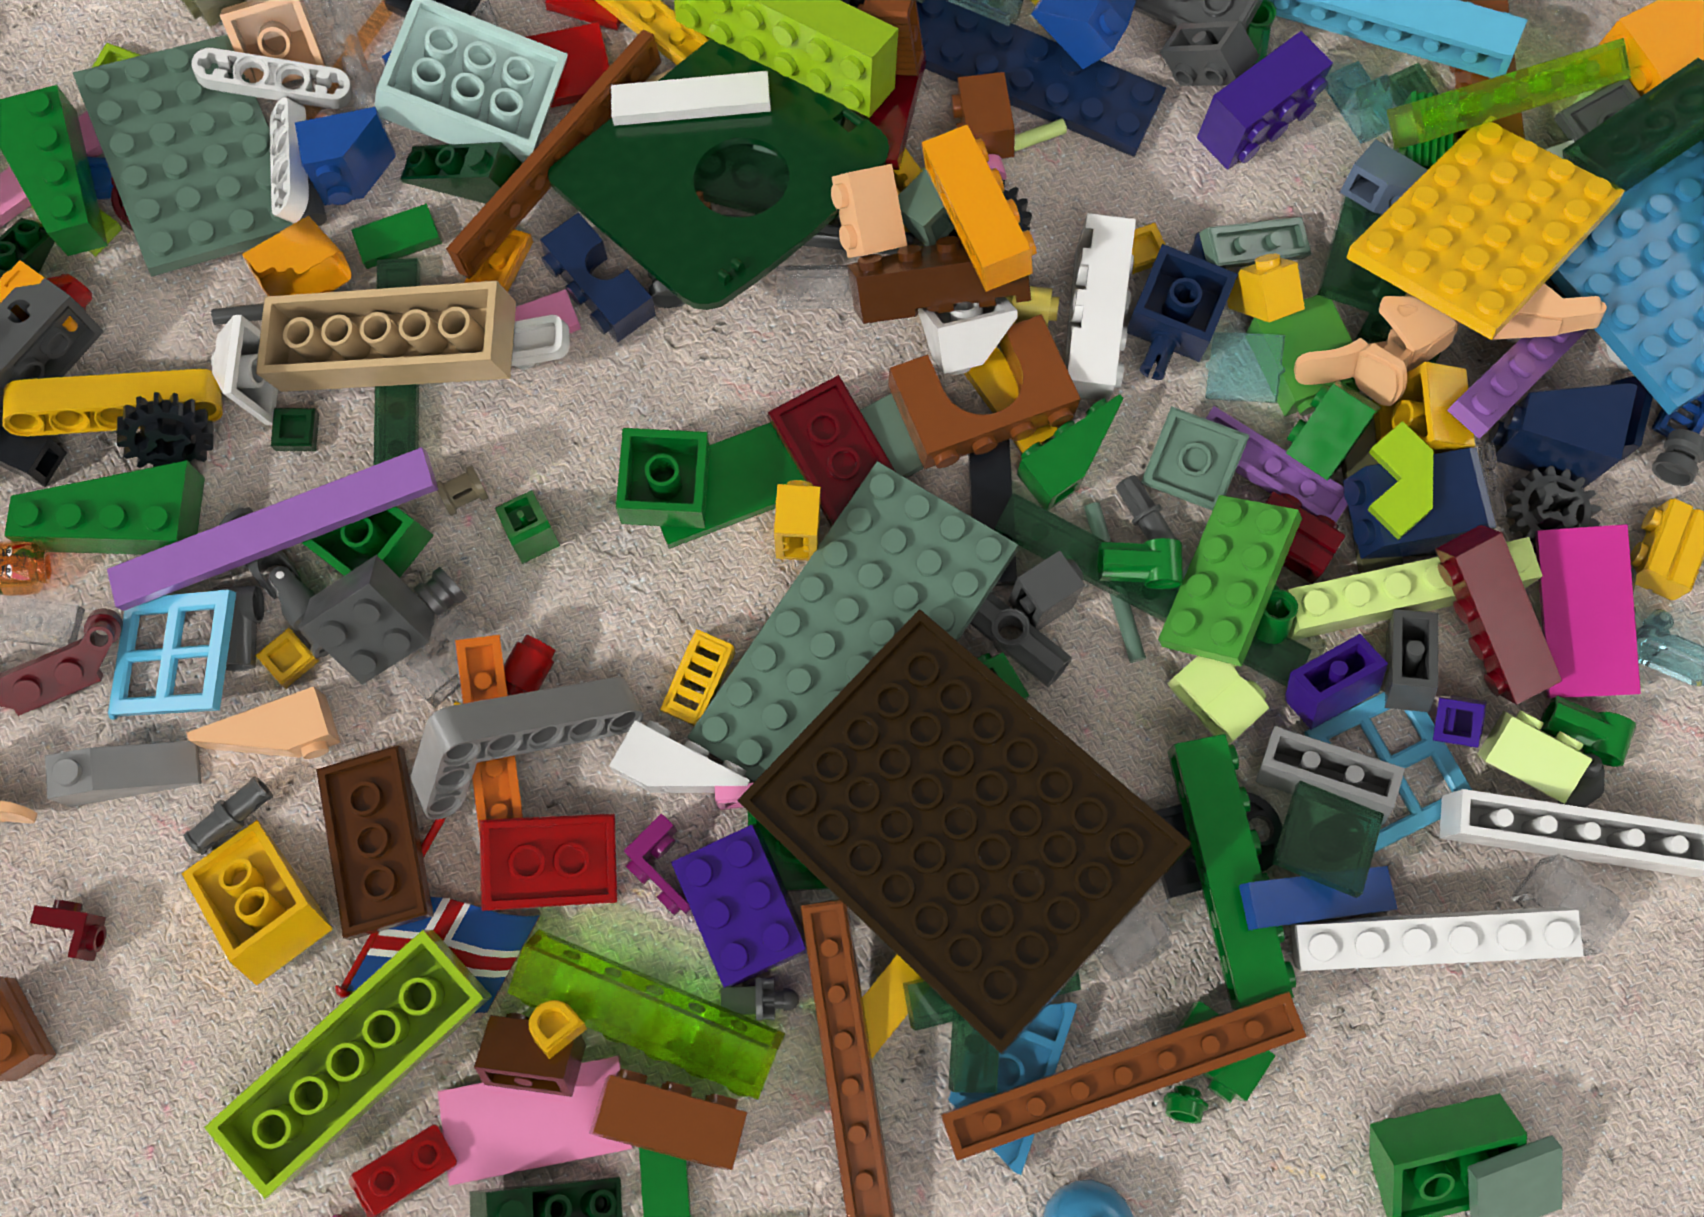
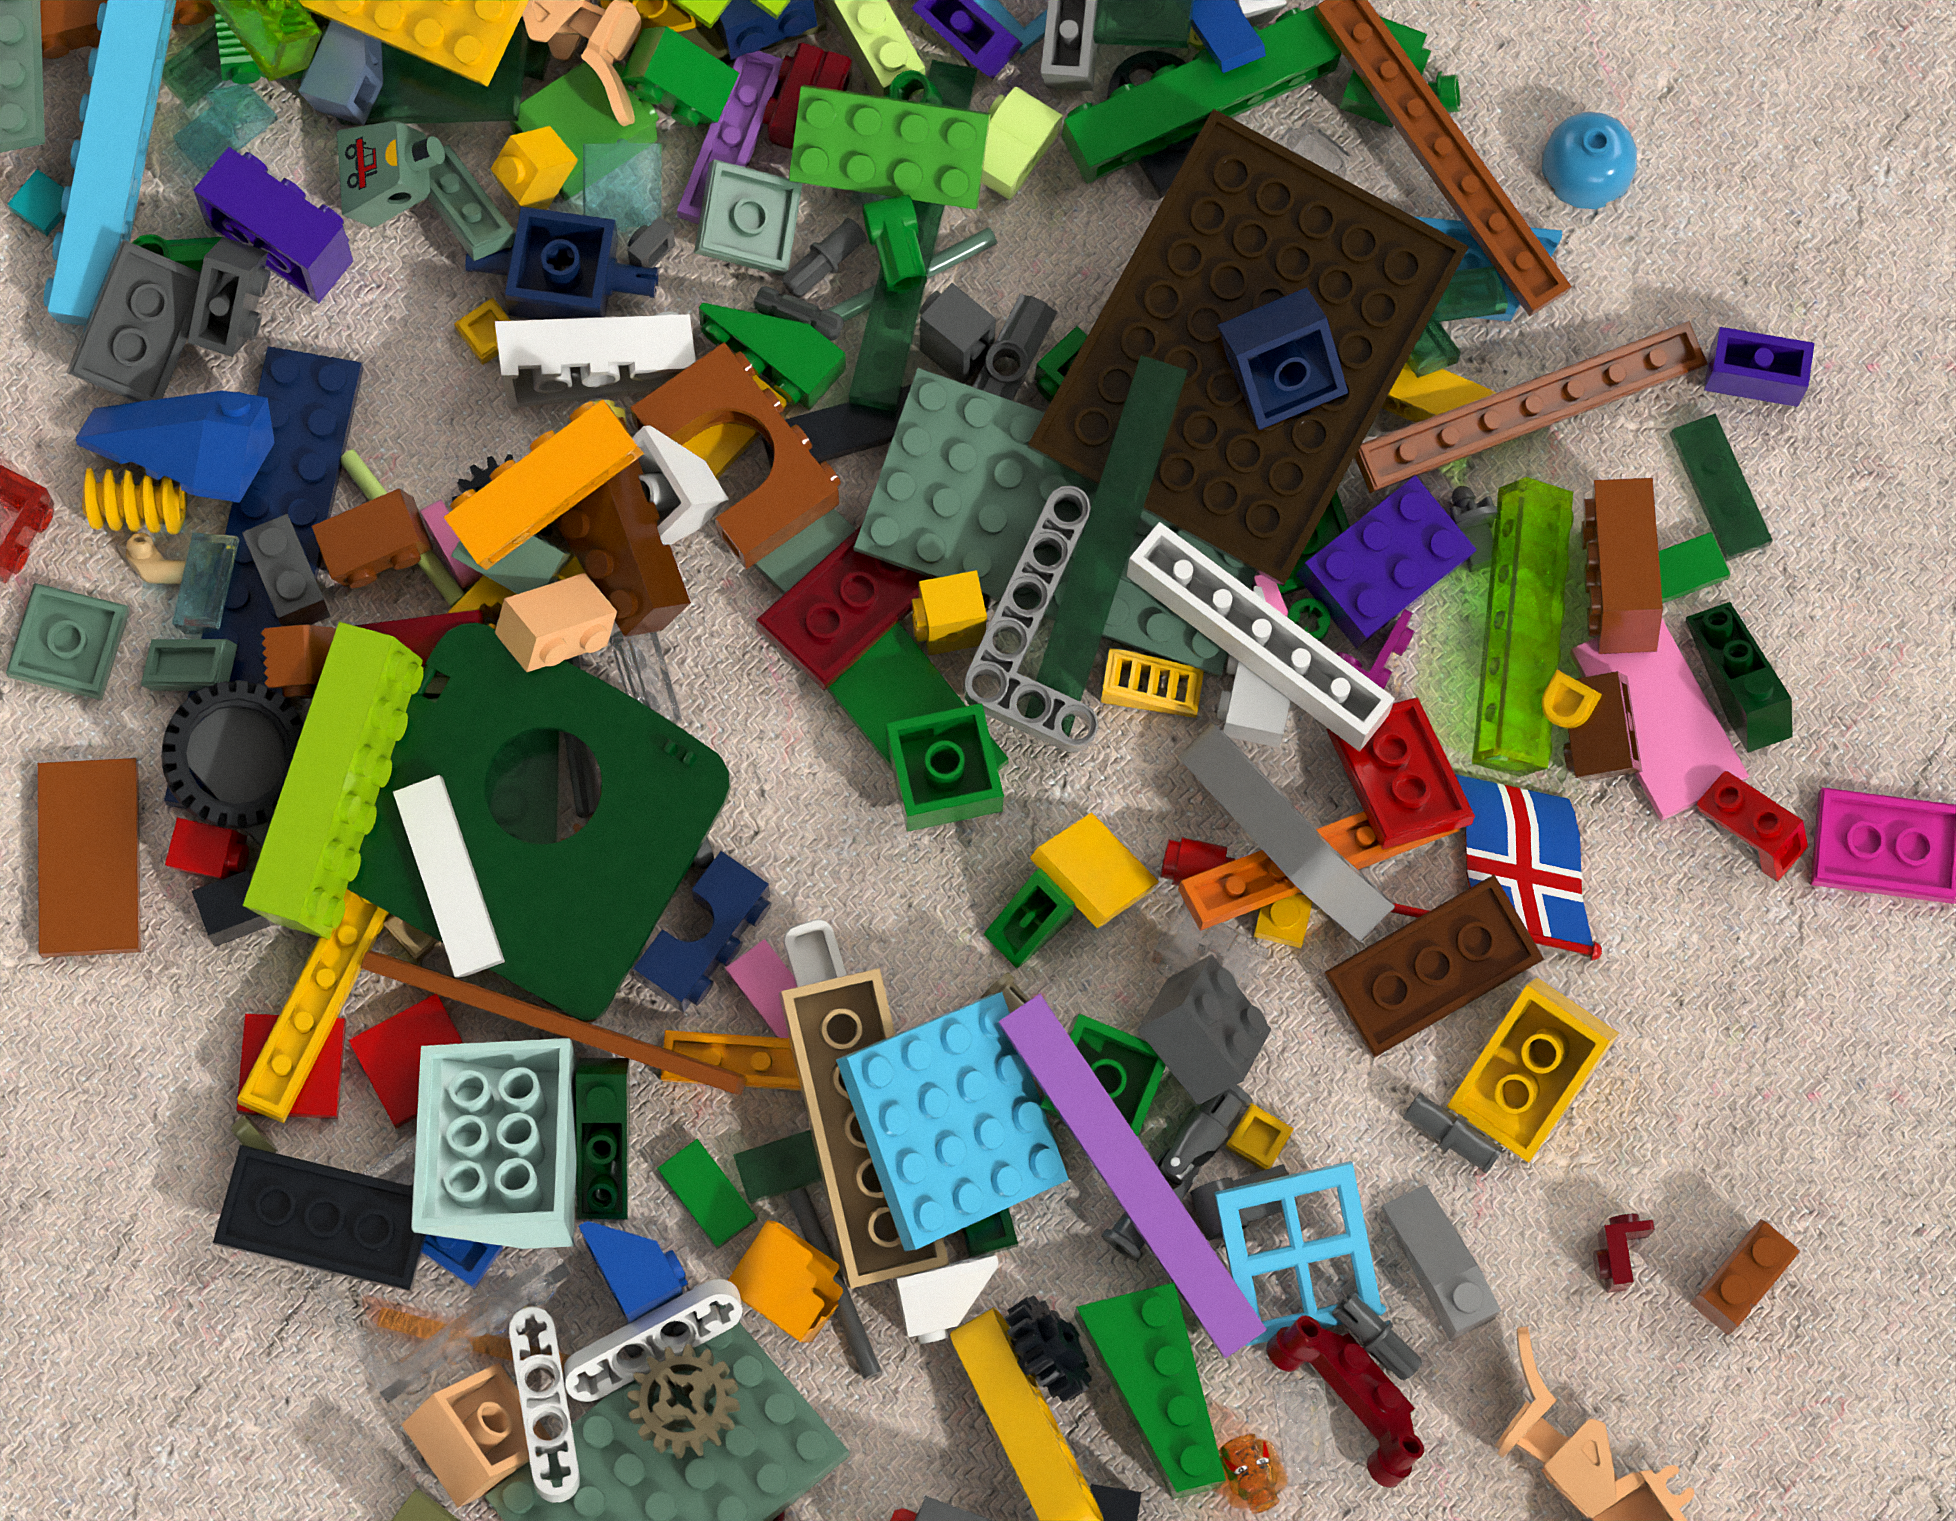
camera: 105 degrees left, 0 degrees up
light nougat slope [186,686,341,759] -> none
lime brick [204,930,492,1199] -> none
flat silver wheel [413,567,467,620] -> none
none -> dark grey brick [242,514,331,626]
none -> sand green torso [337,121,445,228]
none -> dark grey plate [627,216,675,268]
none -> dark tan gear [627,1344,741,1459]
none -> dark grey axle [753,286,844,341]
none -> medium azure plate [836,992,1069,1251]
none -> light grey beam [963,485,1098,753]
none -> clear green tile [1024,355,1188,737]
none -> yellow tile [1030,812,1159,929]
none -> white brick [1127,522,1395,752]
none -> dark blue slope [1217,287,1348,430]
none -> green bush [1287,598,1330,642]
none -> dark grey axle [1332,1291,1422,1380]

